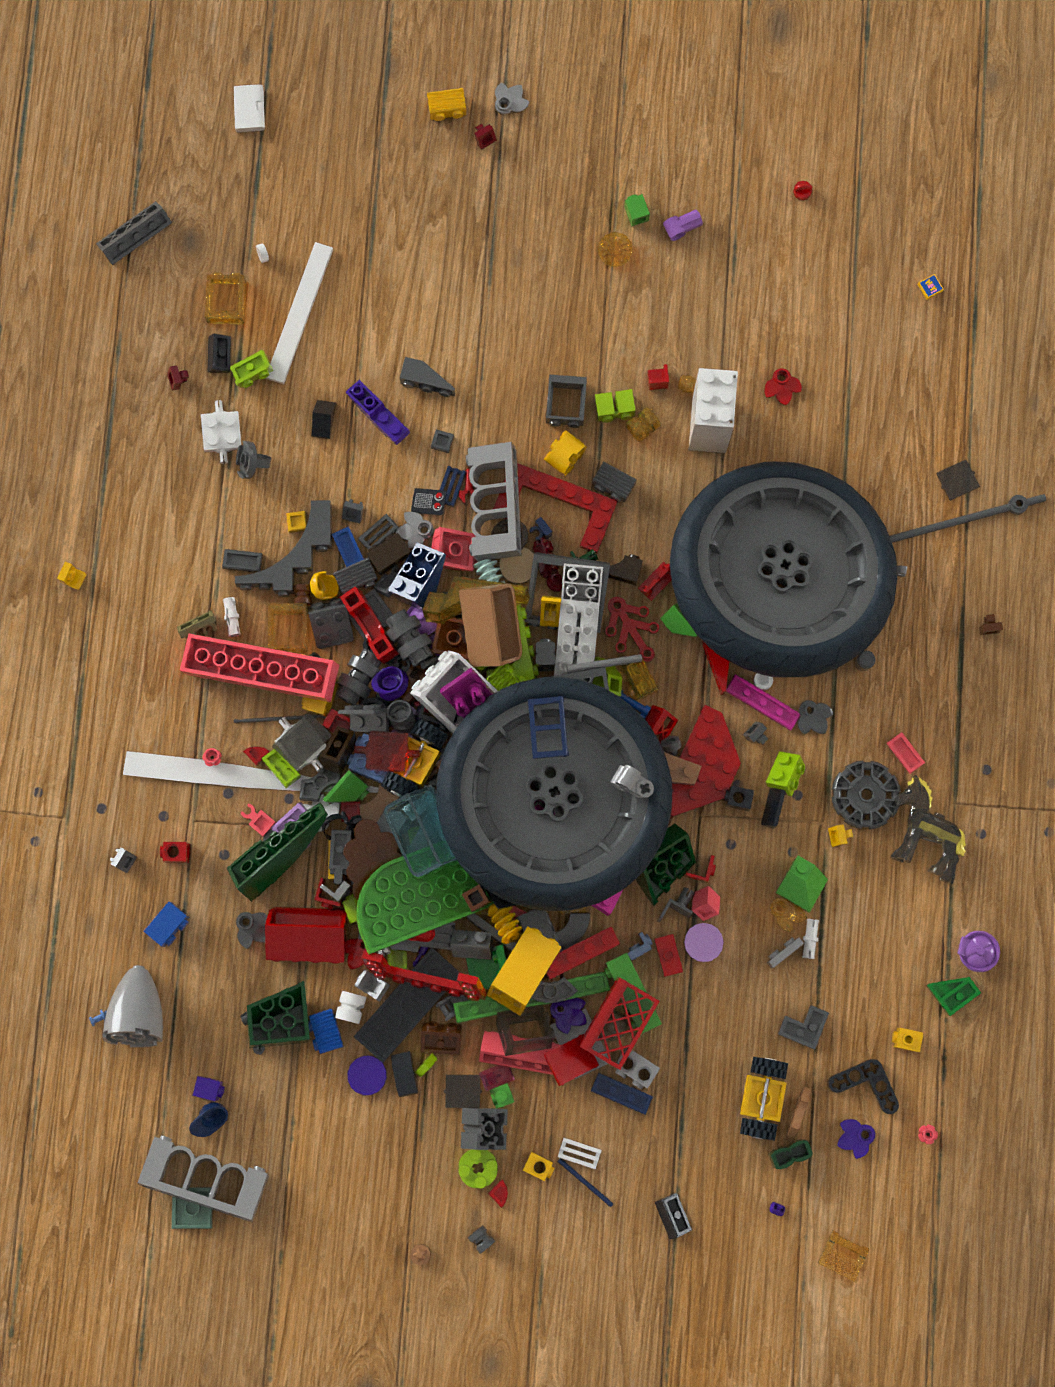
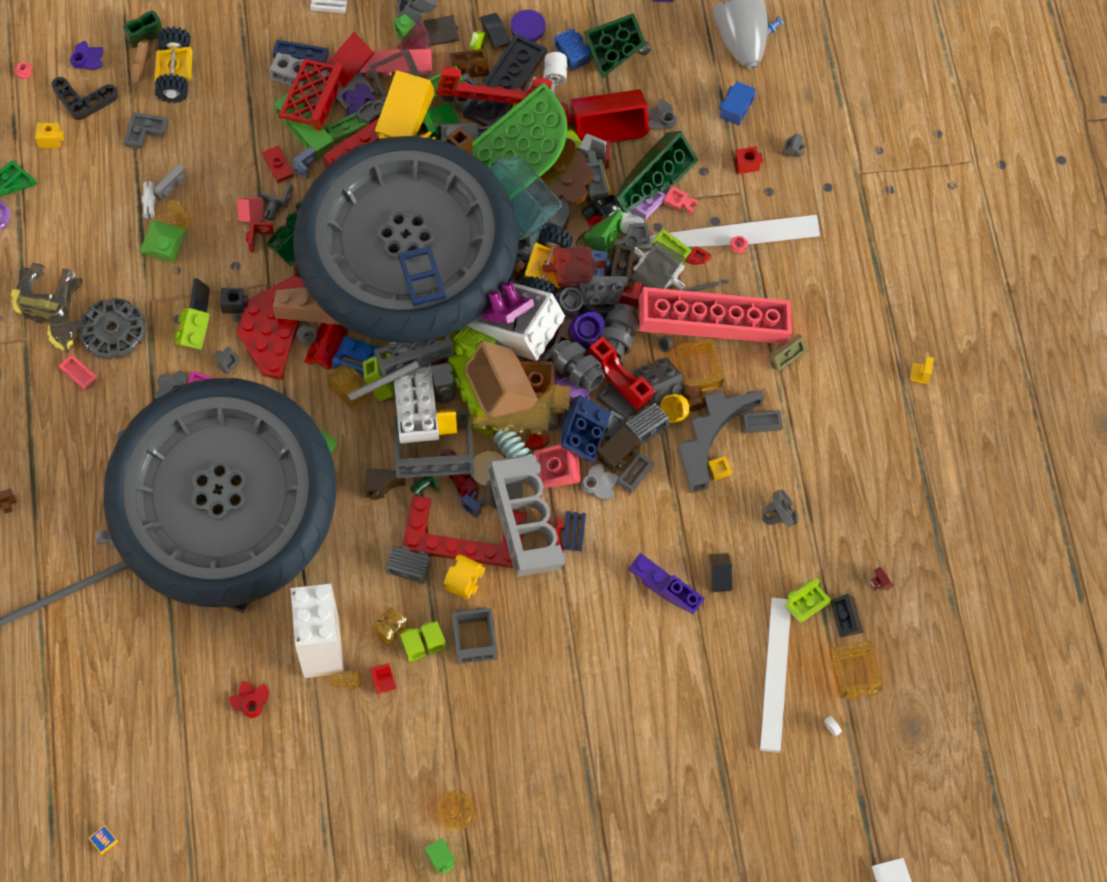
camera: 165 degrees right, 15 degrees down
dark grey fence [96,201,172,265] -> none
white plate [201,400,241,464] -> none
white pin [223,597,241,637] -> none
blue tile [332,526,364,567] -> none
dark grey tile [342,499,364,524] -> none
dark grey slope [400,357,456,397] -> none
black sticker [411,488,446,515] -> none
dark grey tile [431,429,454,453] -> none
red plant [605,597,659,663] -> none
light grey piece [610,765,654,798] -> none
red hinge [638,561,672,601] -> none
medium lavender piece [663,210,703,241] -> none
lavender tile [684,923,723,962] -> none
yellow tile [828,824,853,847] -> none
clear smoke piece [936,460,980,501] -> none

